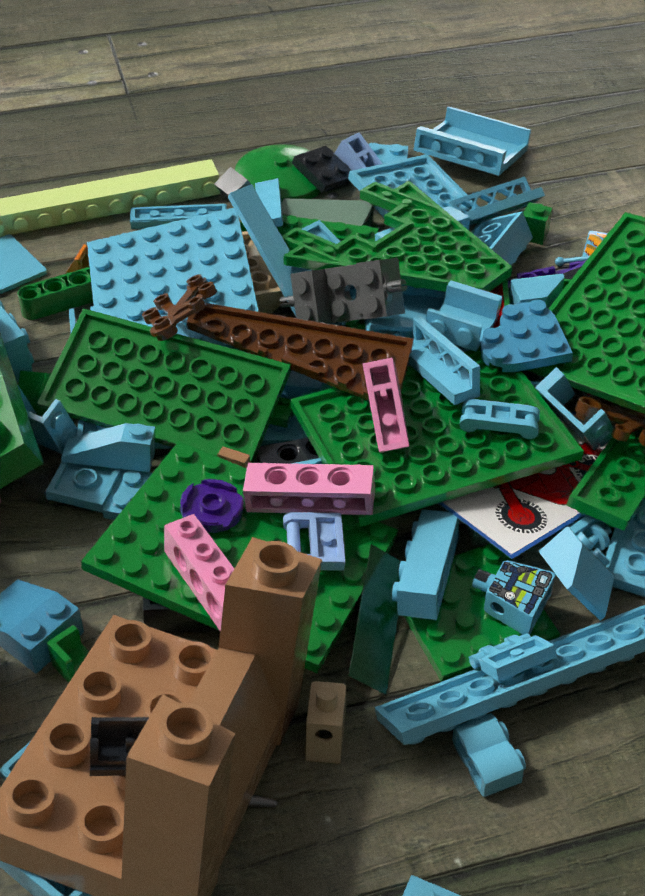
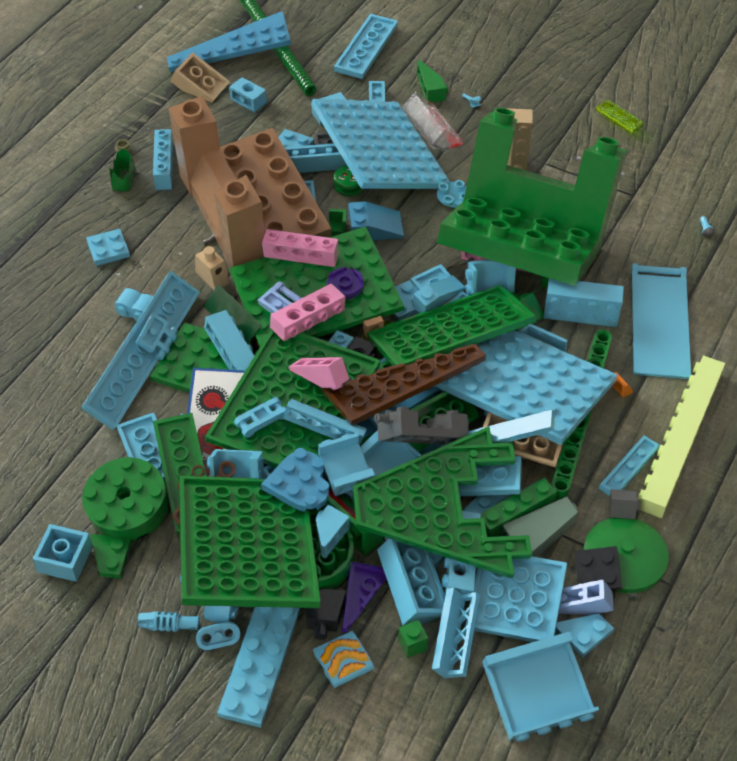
camera: 135 degrees right, 5 degrees up
black hinge [90,717,149,776] -> none
reddish brown plant [142,274,217,341] -> none
medium azure tile [255,178,283,227] -> none
torso [472,560,556,635] -> none
medium azure slope [539,526,615,621] -> none
medium azure hinge [555,255,591,267] -> none

